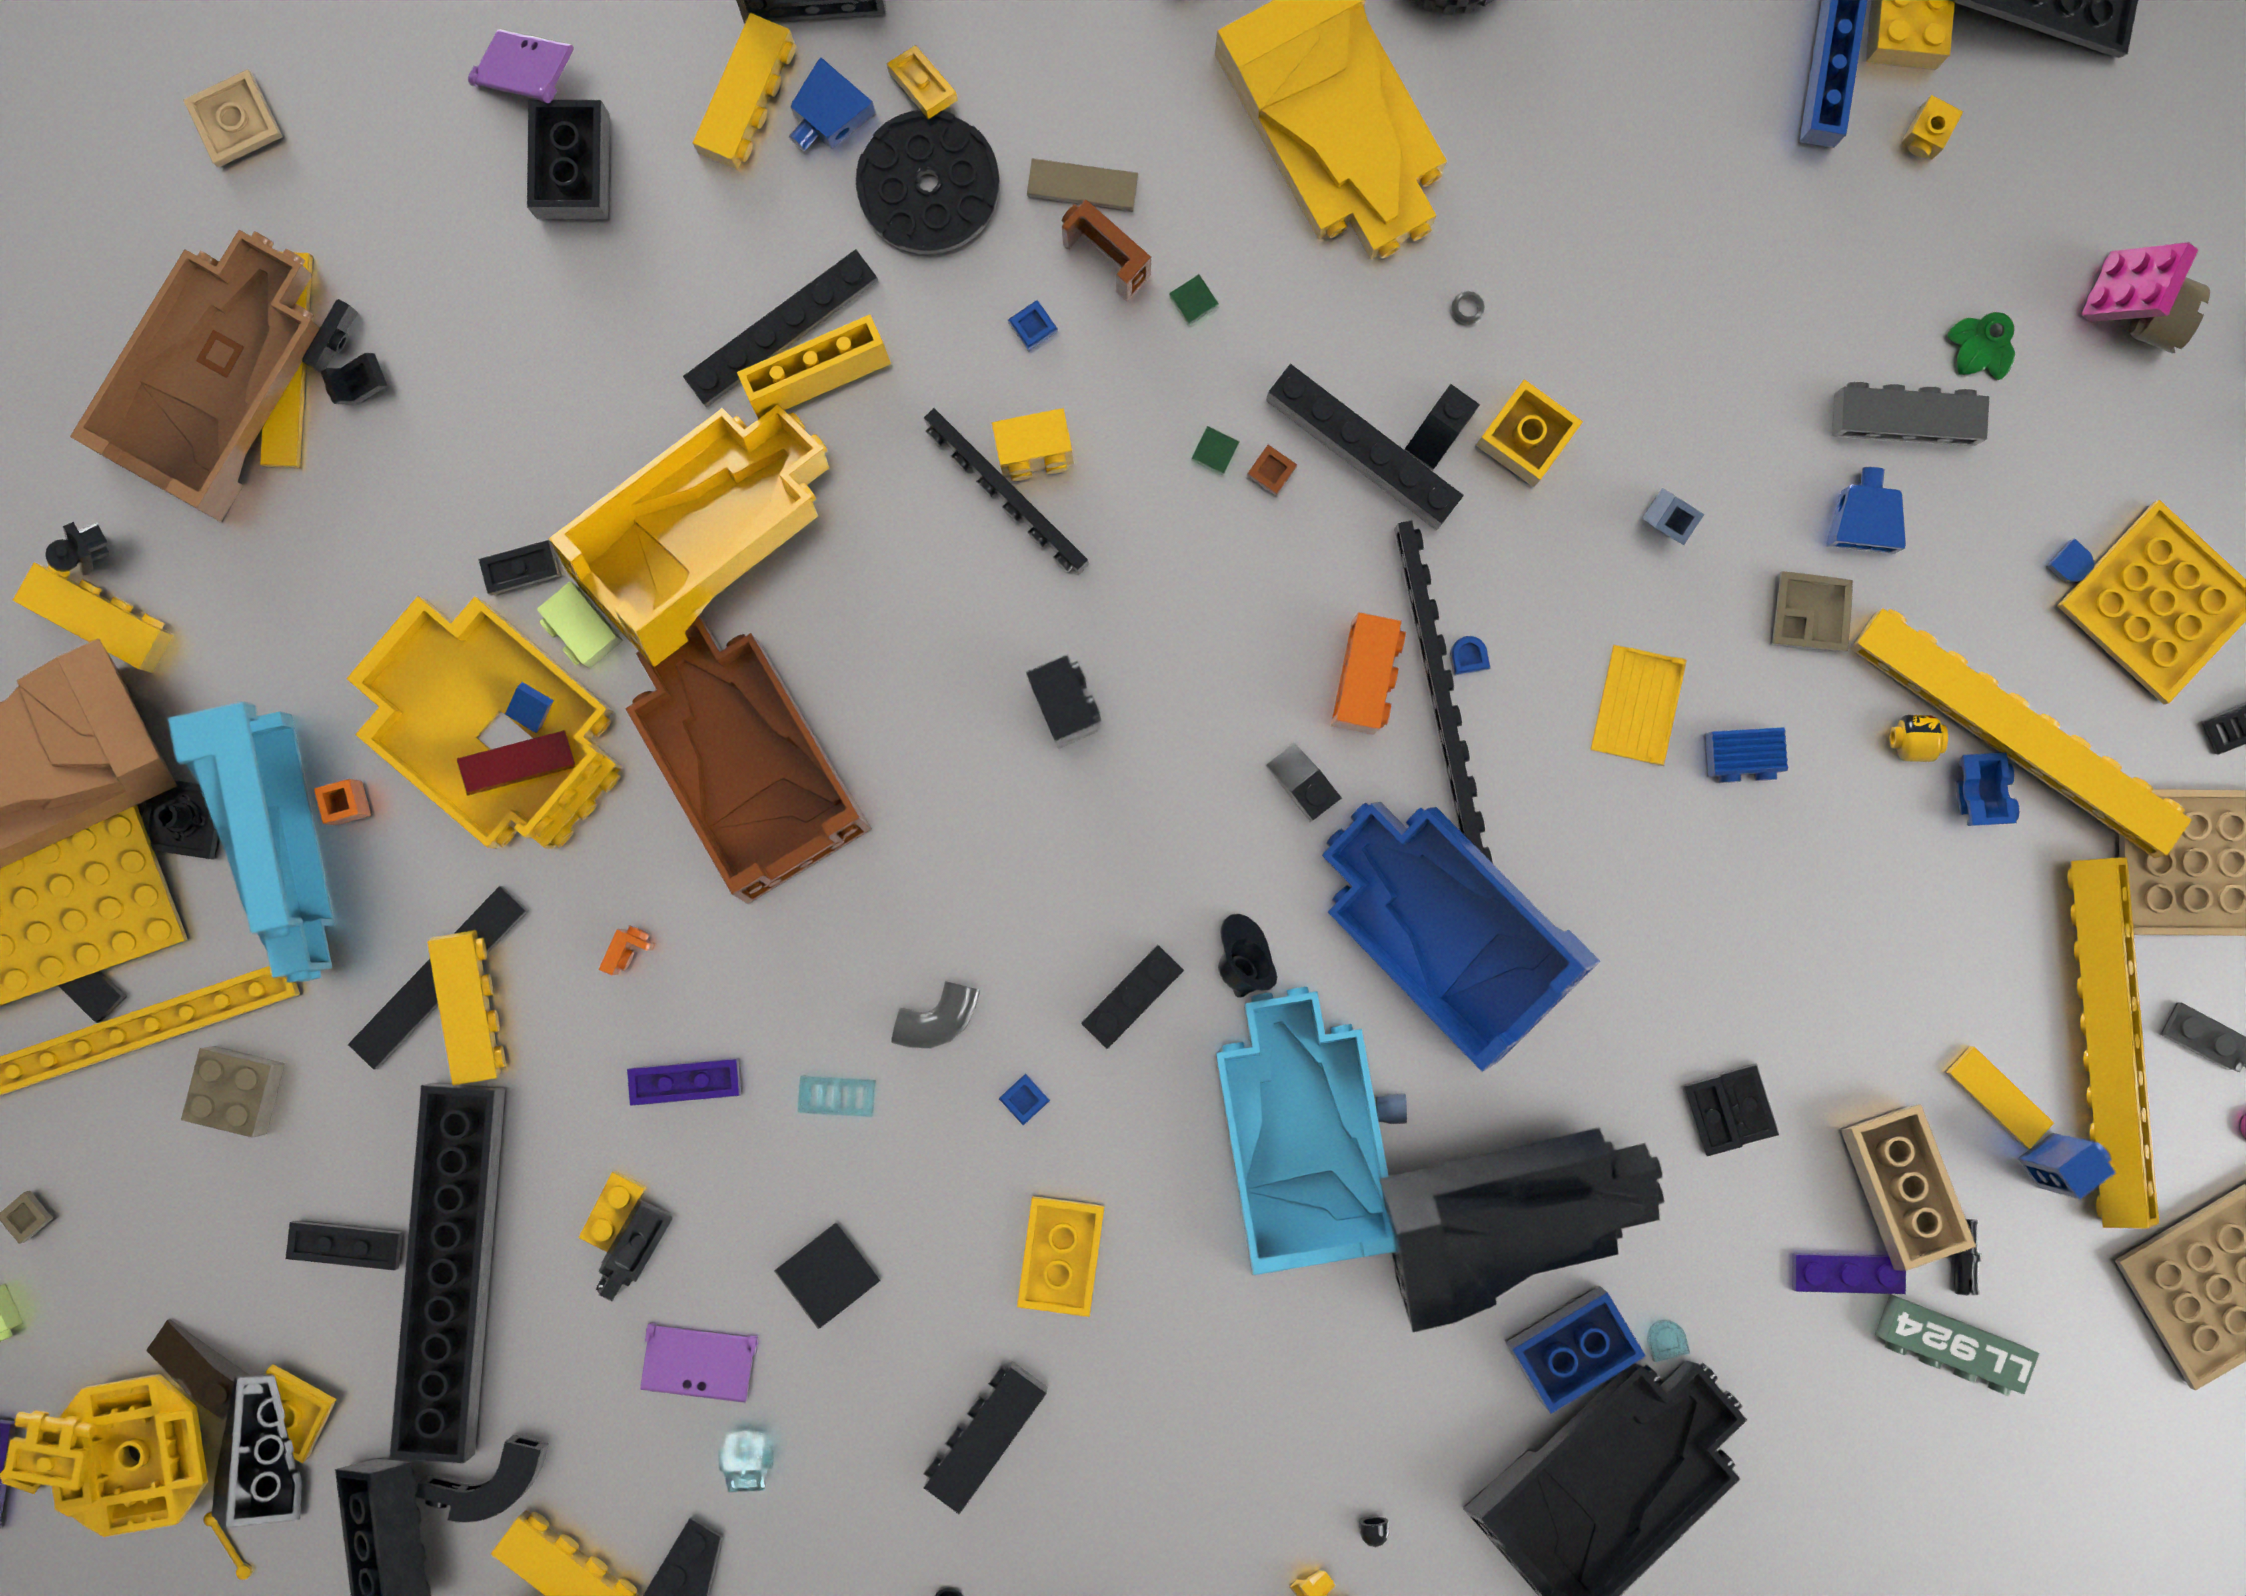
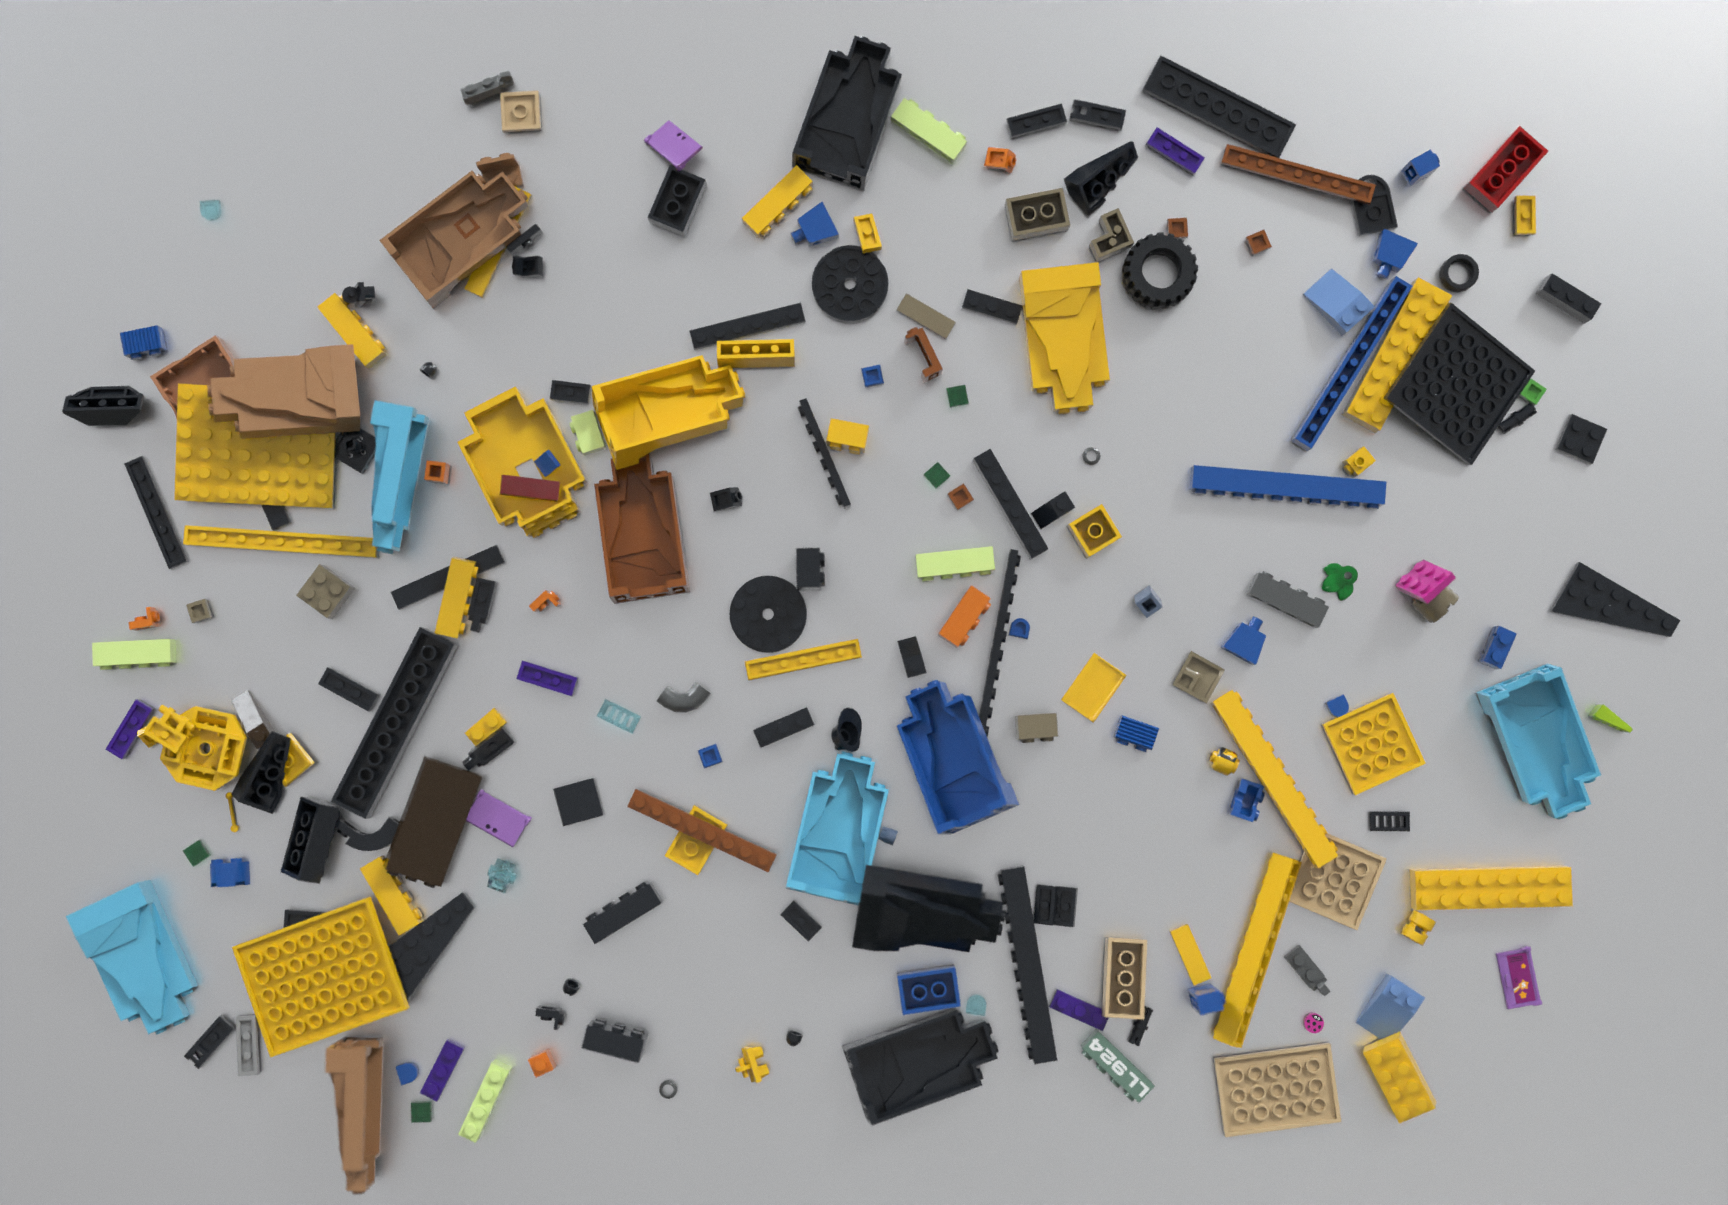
camera: 20 degrees right, 0 degrees up
none -> dark brown brick [383,756,482,888]
none -> black hinge [420,362,437,379]
none -> dark grey hinge [460,71,514,105]
none -> black hinge [468,577,497,633]
none -> medium nougat bracket [476,153,524,187]
none -> dark orange plate [627,789,777,872]
none -> black bracket [710,487,742,511]
none -> black plate [729,576,807,653]
none -> yellow tile [745,639,862,680]
none -> black plate [780,900,822,942]
none -> yellowish green brick [915,546,995,582]
none -> black plate [962,289,1023,325]
none -> black brick [997,865,1058,1064]
none -> dark tan brick [1015,713,1058,743]
none -> blue brick [1189,465,1387,509]

